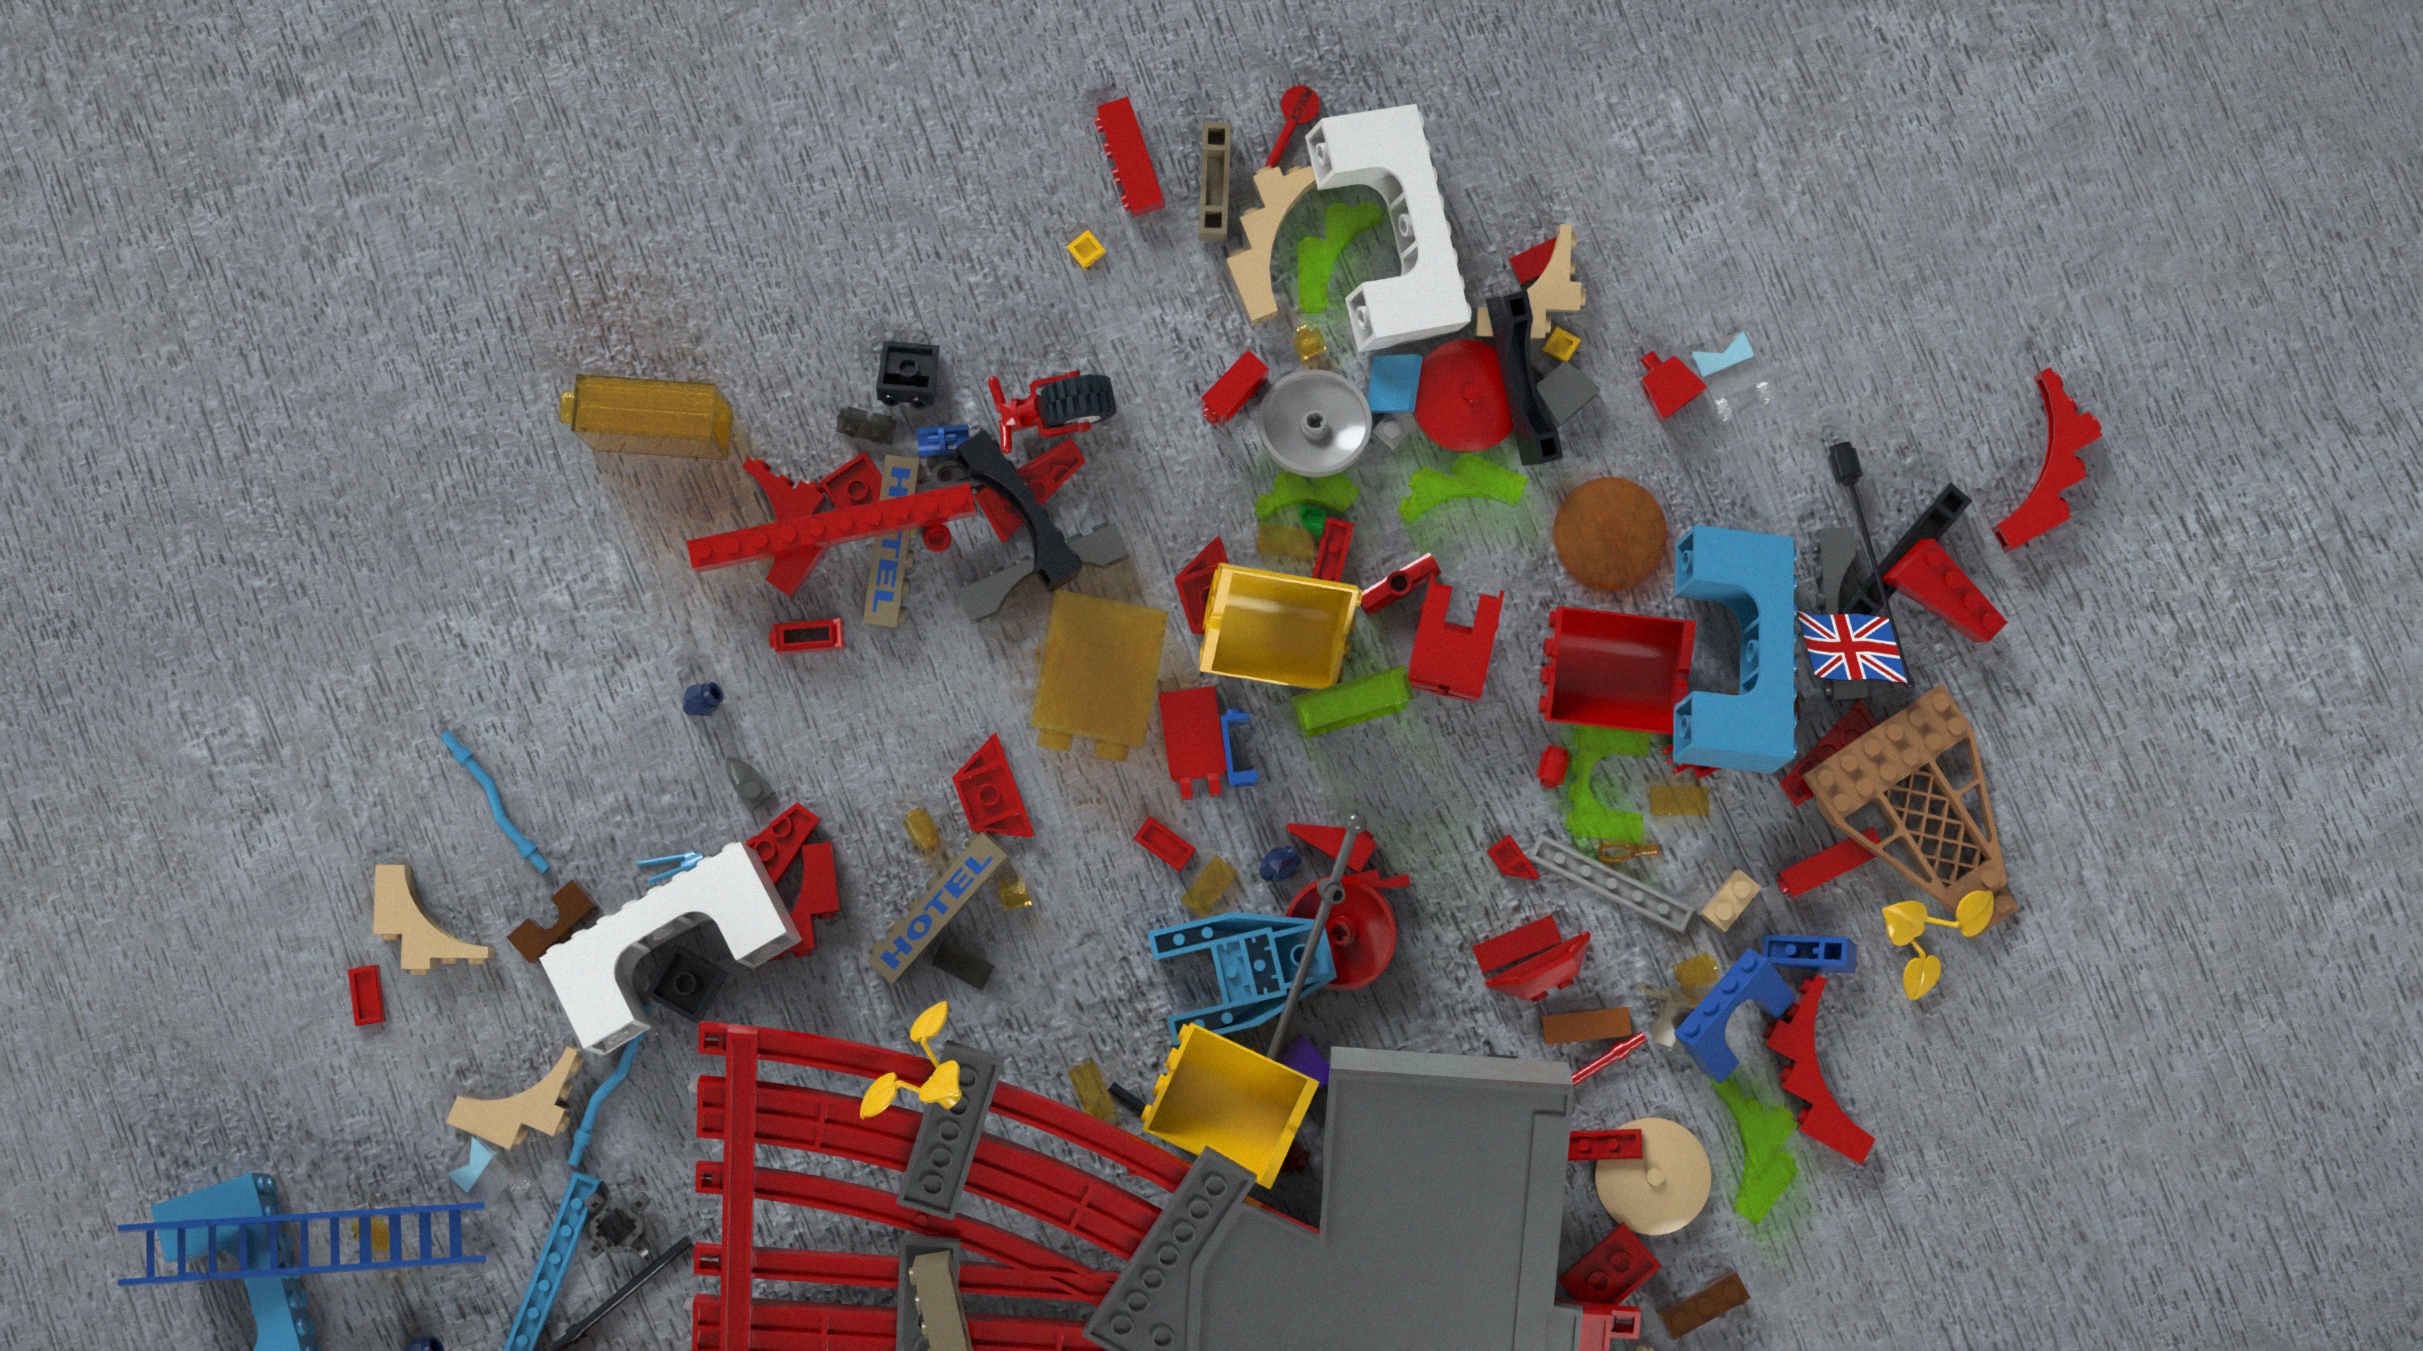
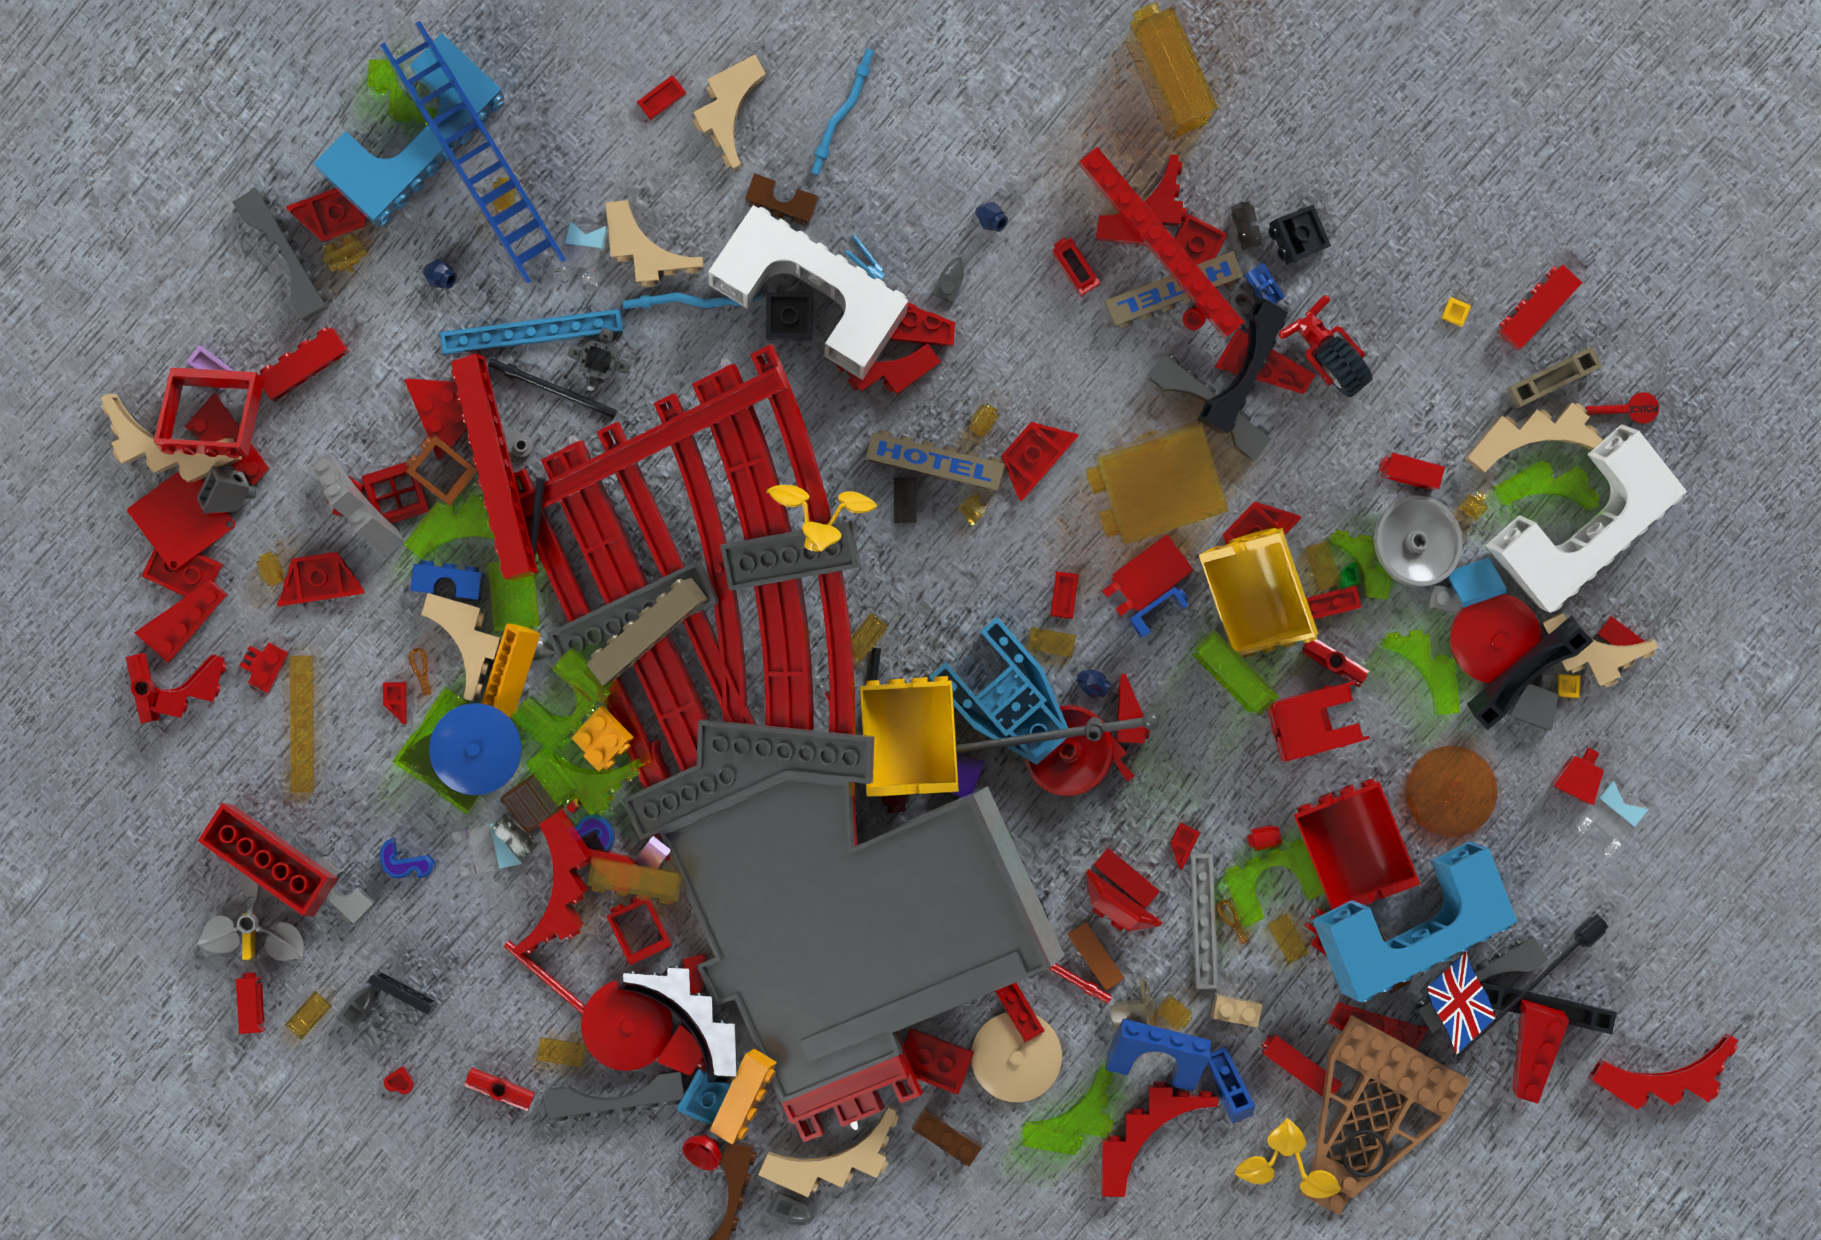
camera: 55 degrees right, 5 degrees up
none -> clear neon green arch [367,59,437,124]
none -> black tyre [1341,1130,1388,1177]

